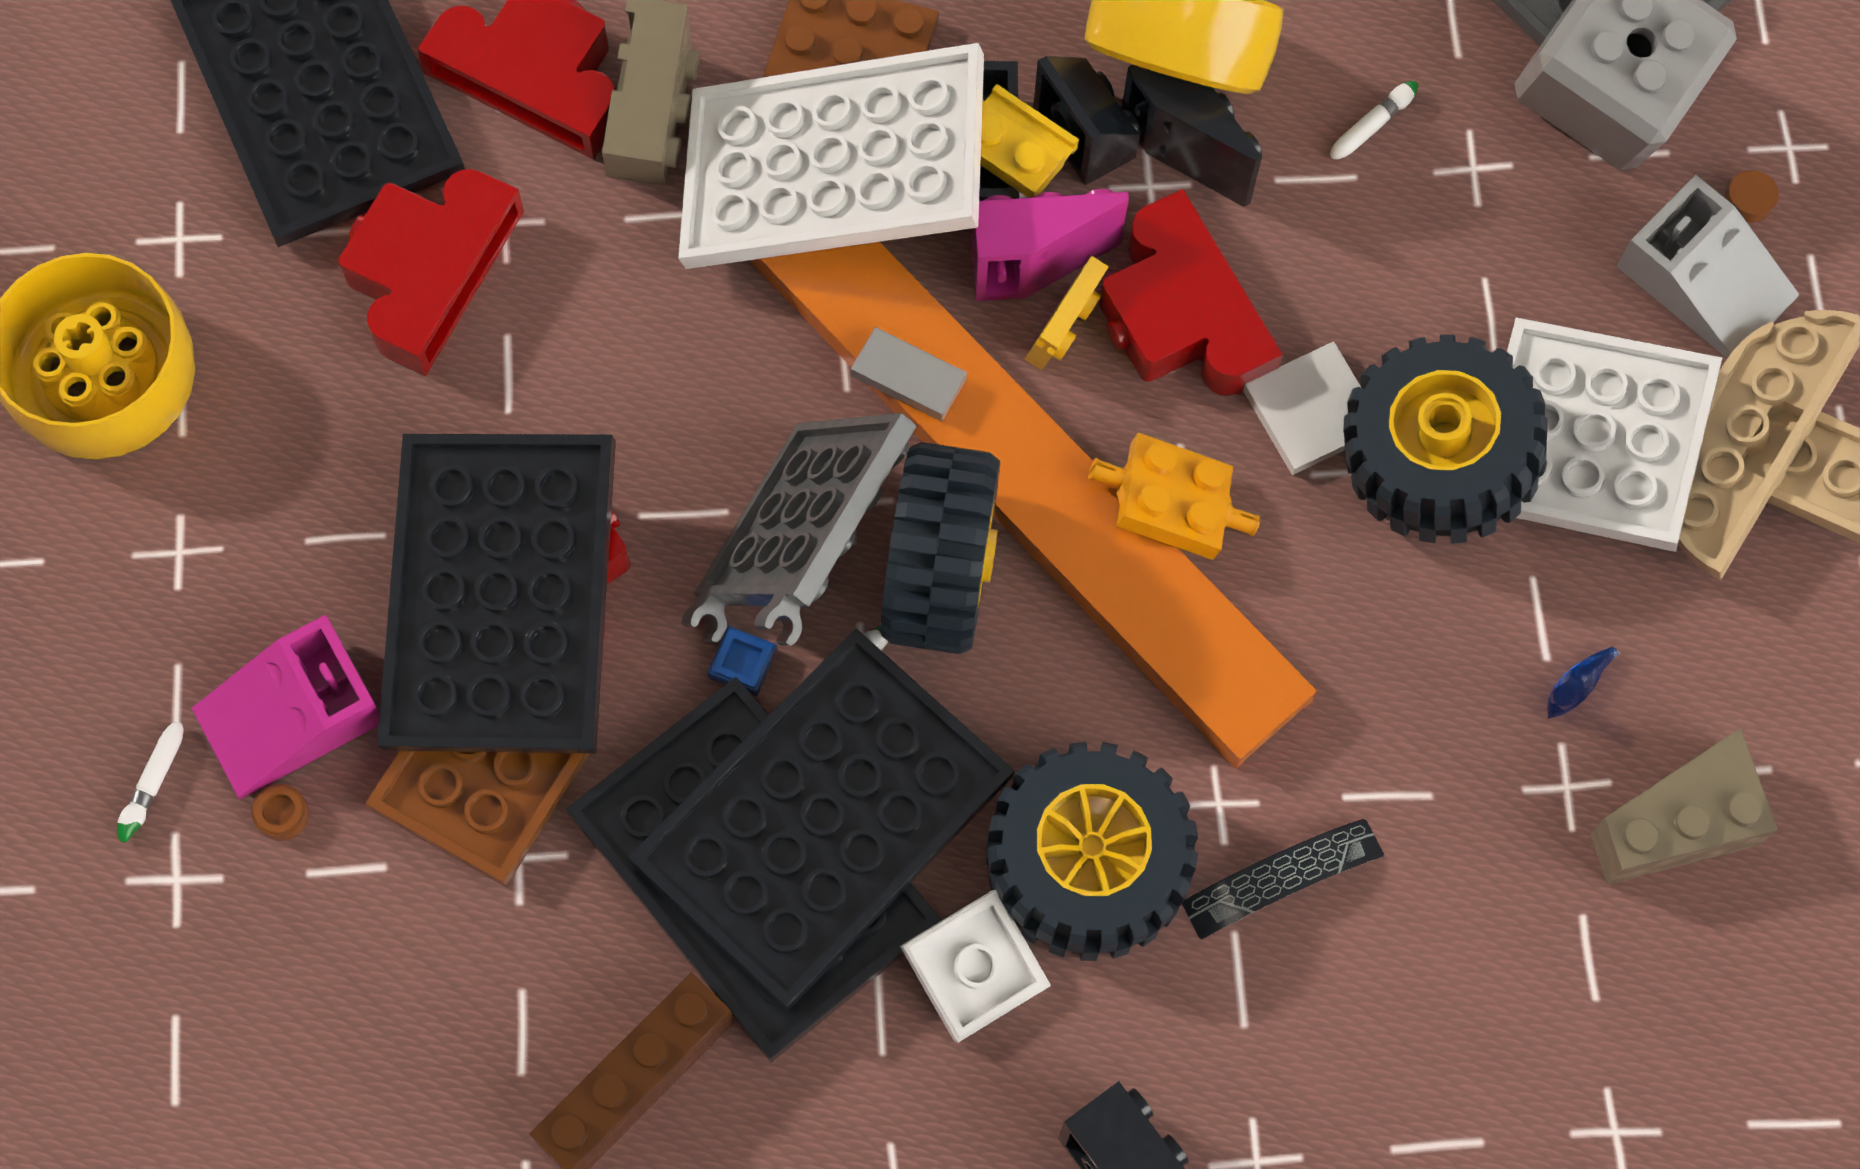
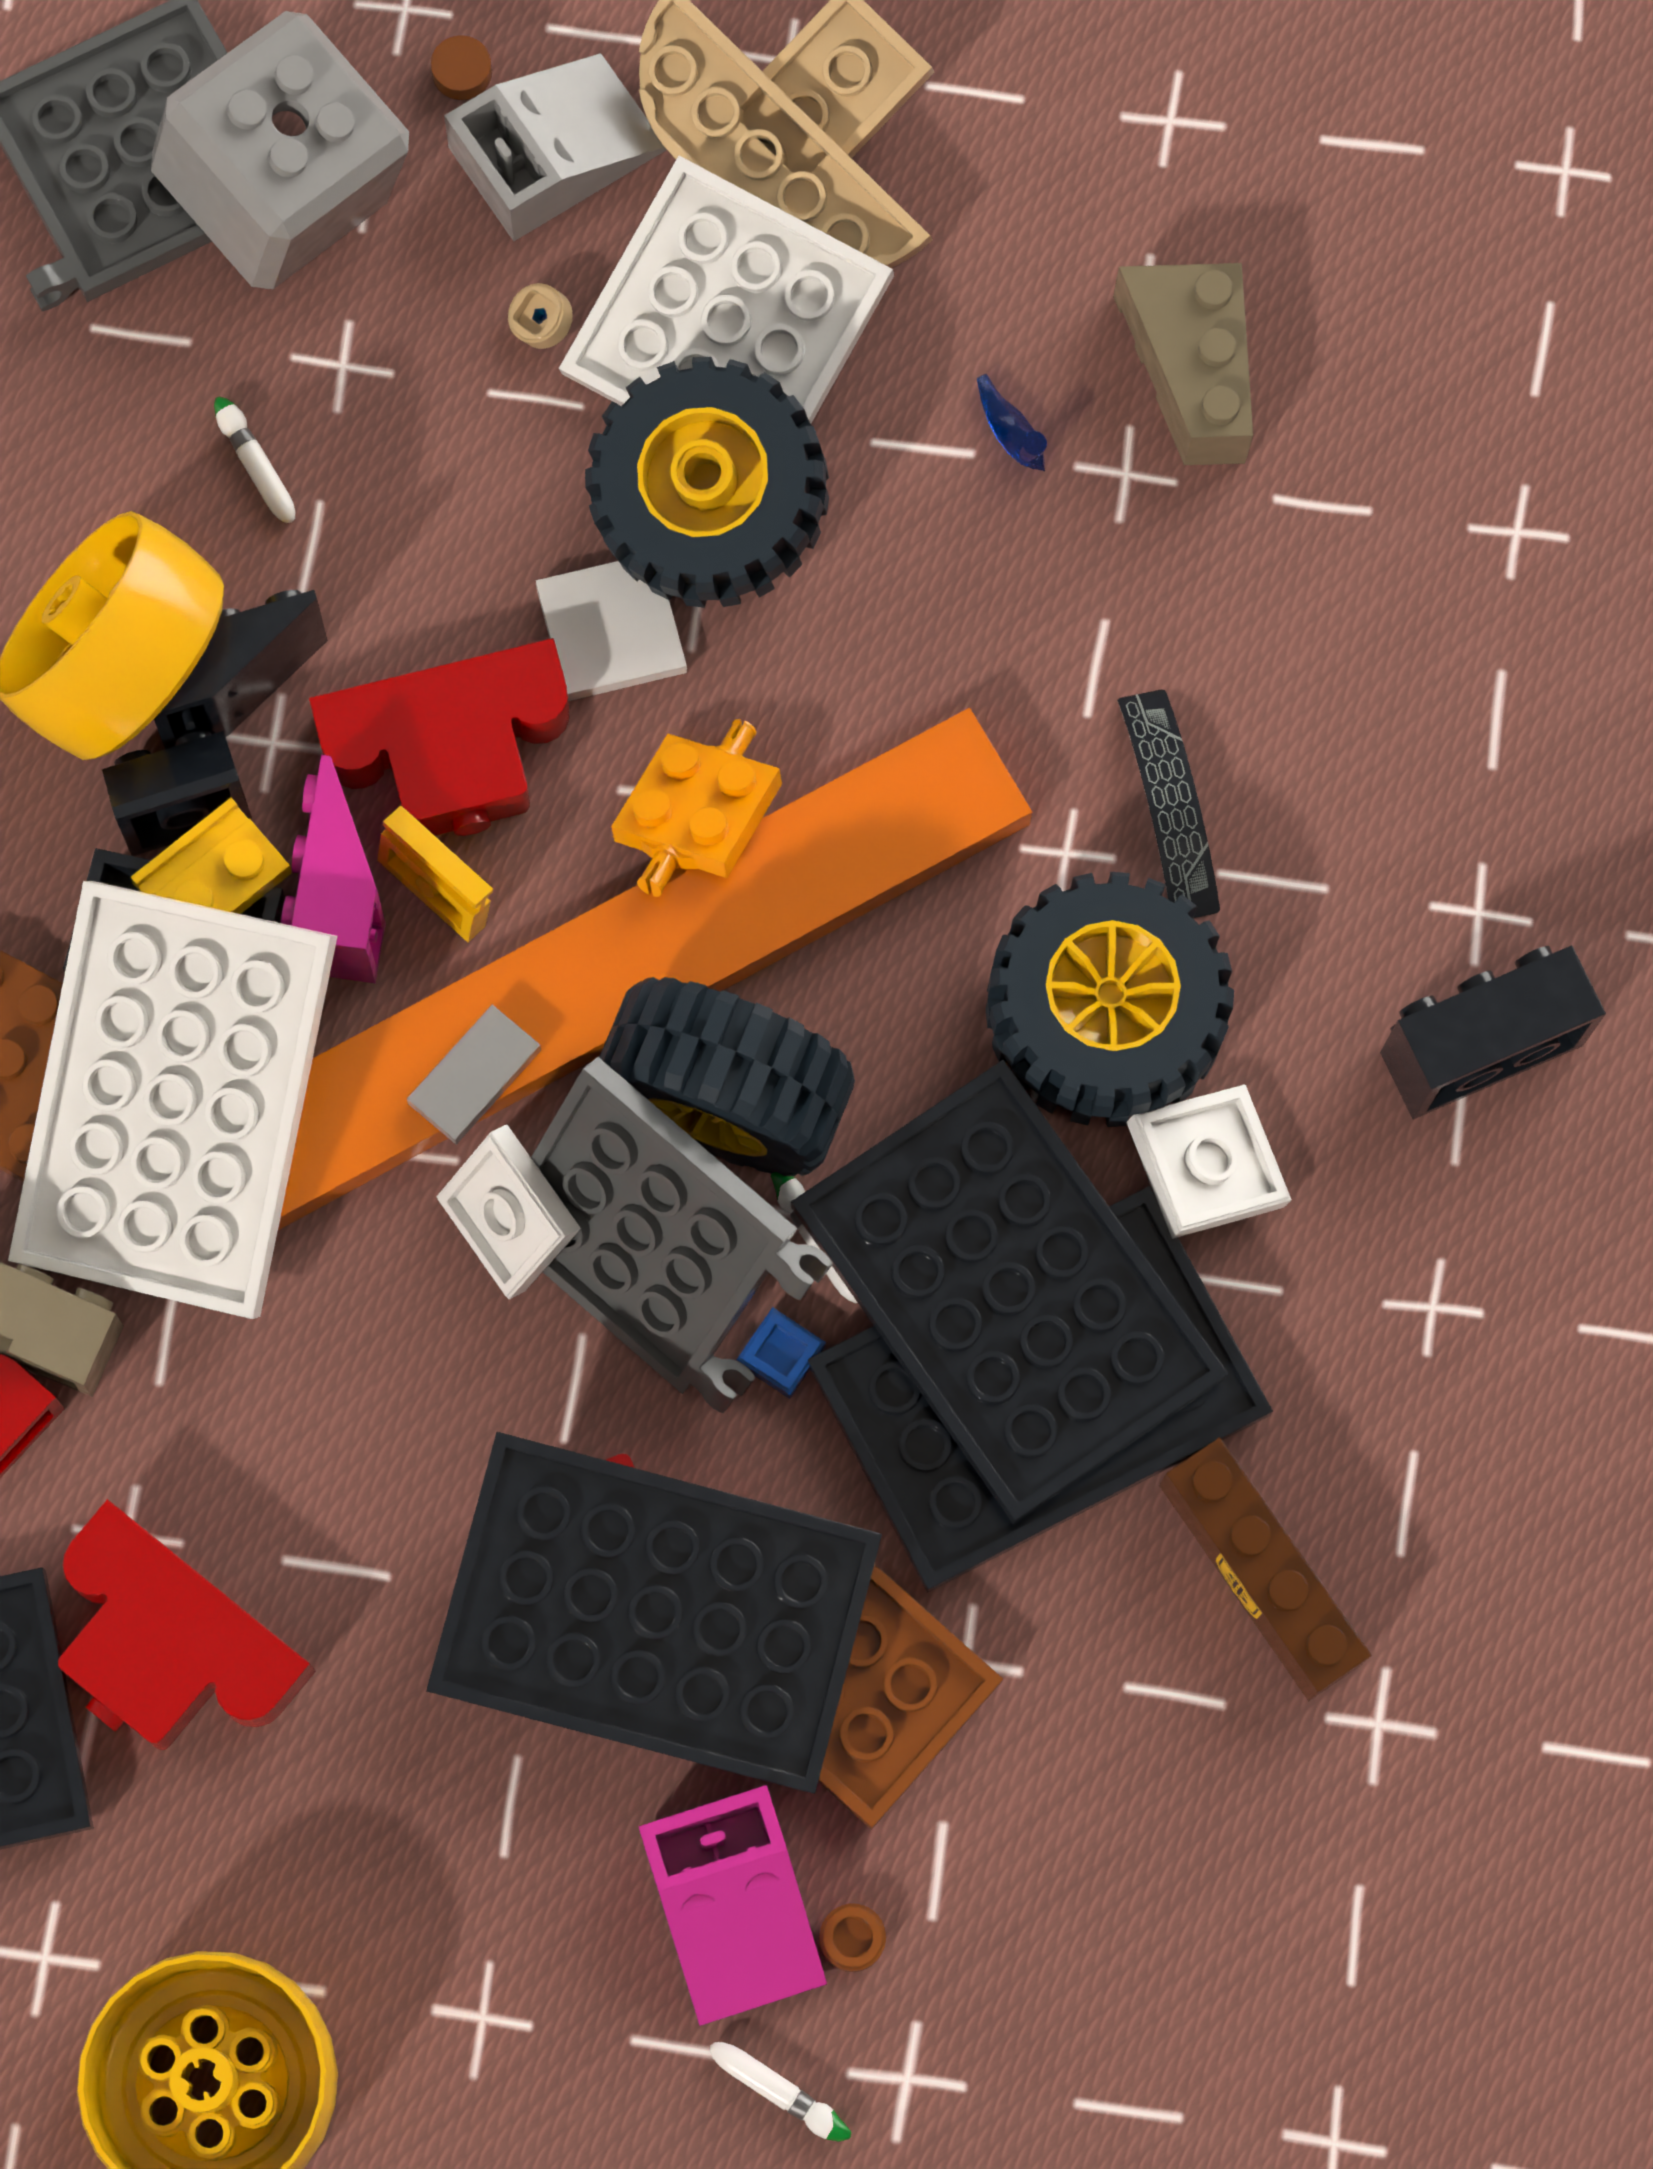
camera: 80 degrees left, 5 degrees up
none -> white tile [436,1124,581,1299]
none -> tan tile [508,283,573,349]

